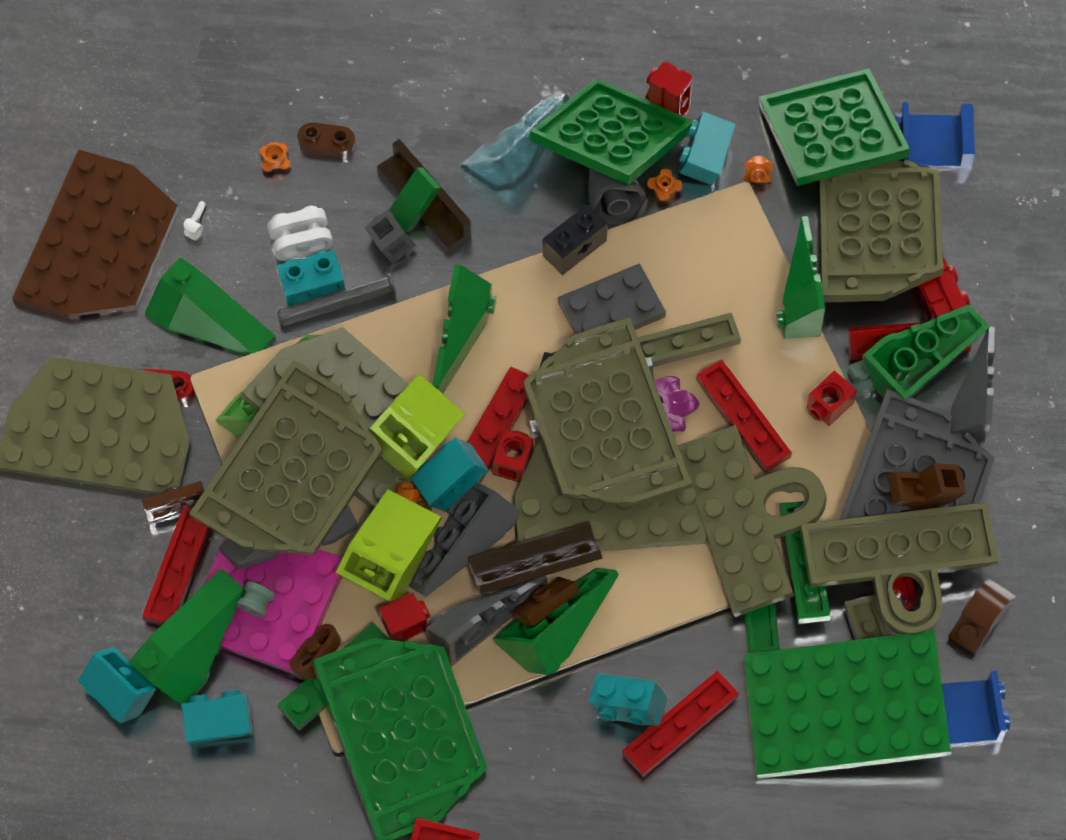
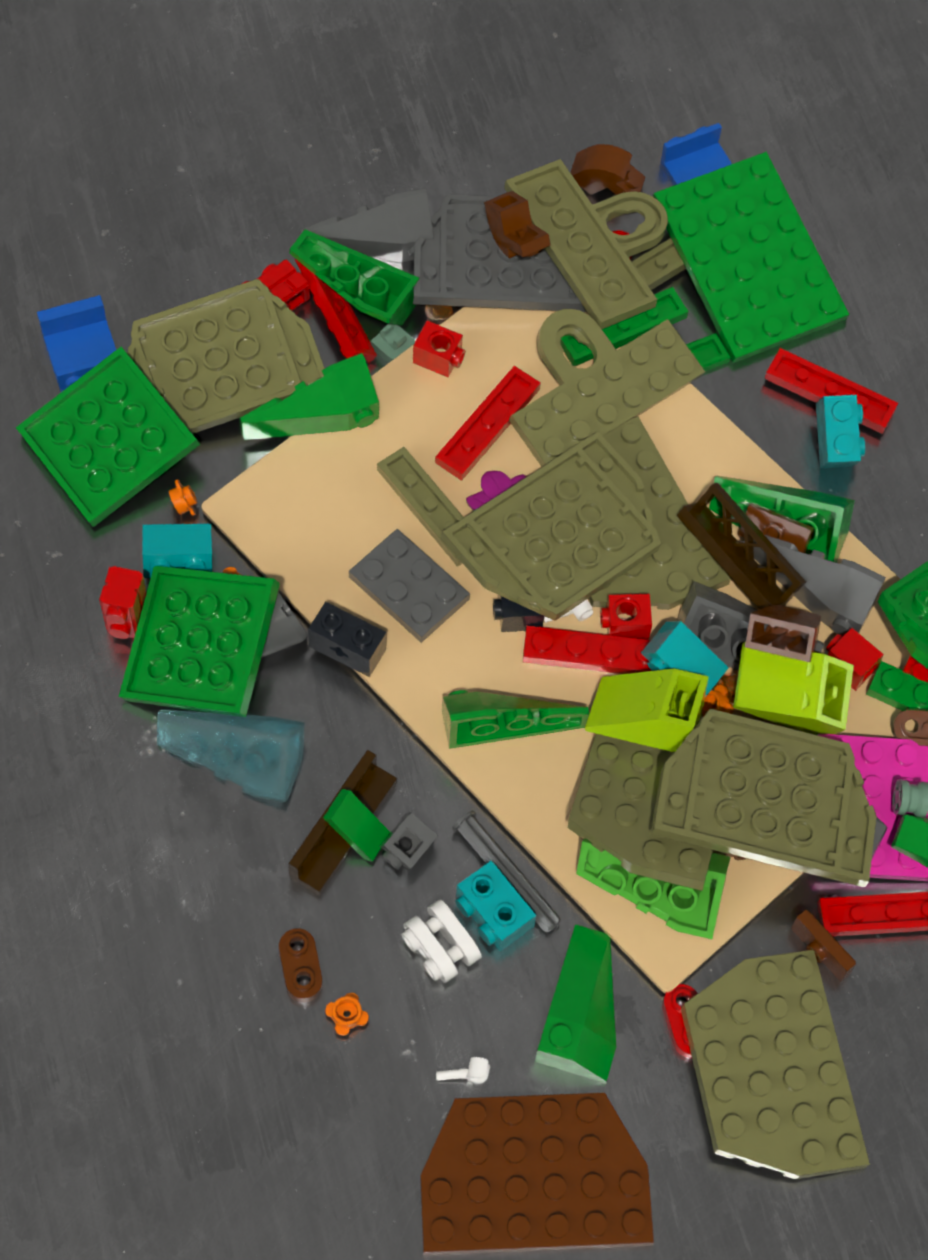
camera: 115 degrees left, 0 degrees up
none -> reddish brown torso [745,605,821,663]

